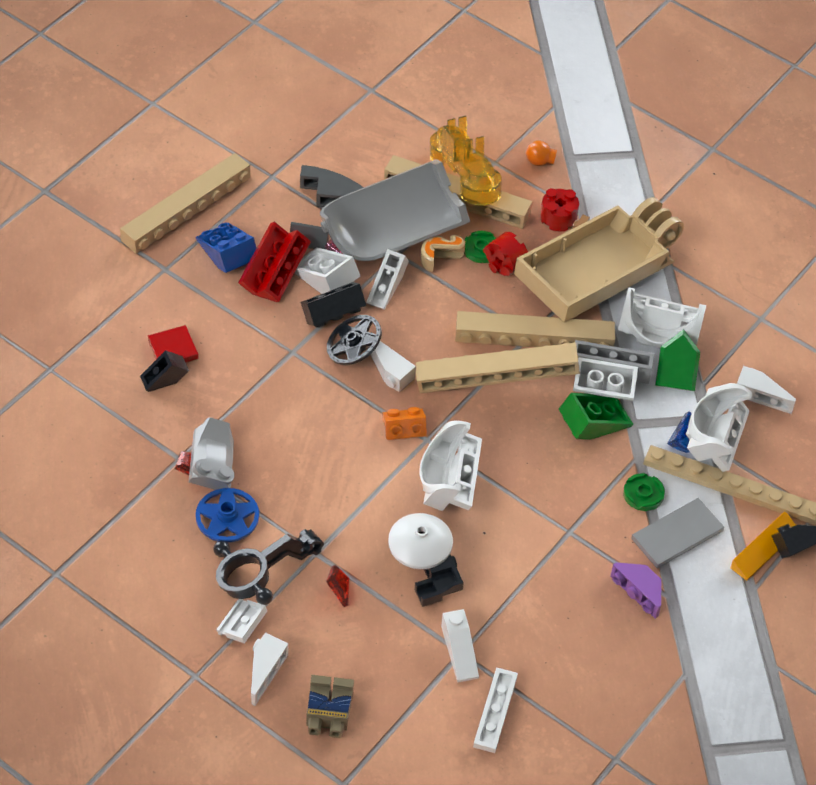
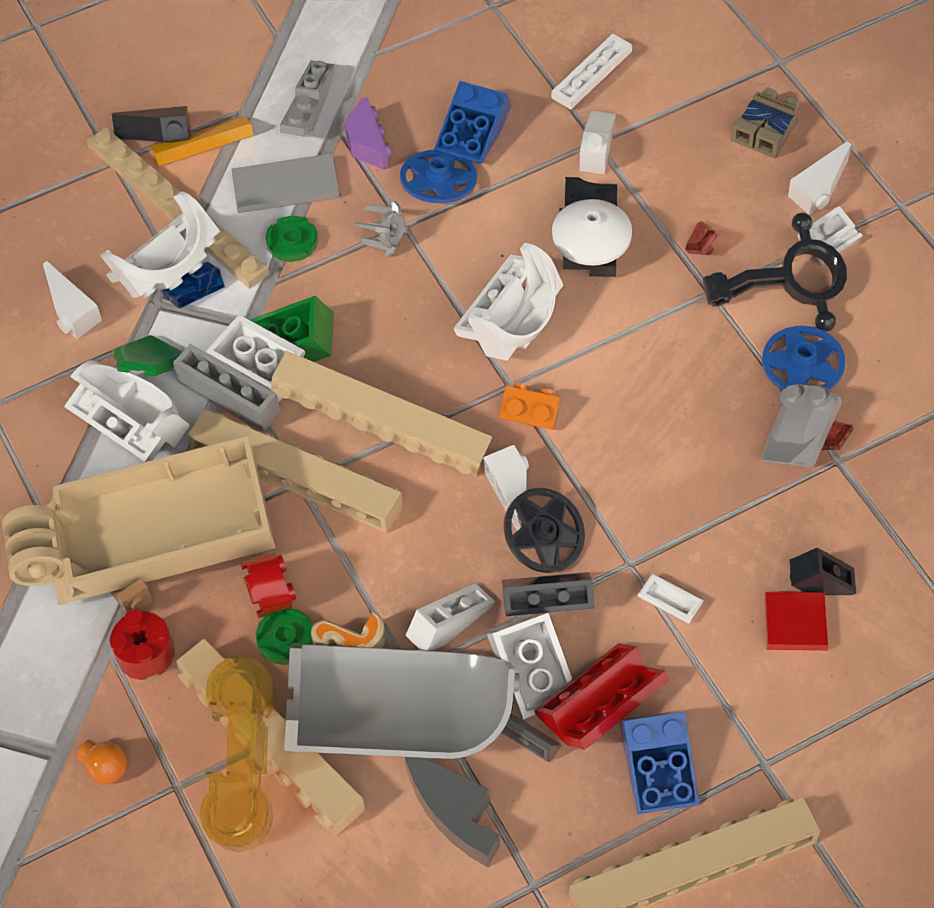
camera: 150 degrees left, 5 degrees up
none -> light grey slope [280,60,334,137]
none -> light grey piece [354,201,409,257]
none -> blue wheel [400,150,477,203]
none -> blue slope [434,81,511,164]
none -> white tile [638,573,704,624]

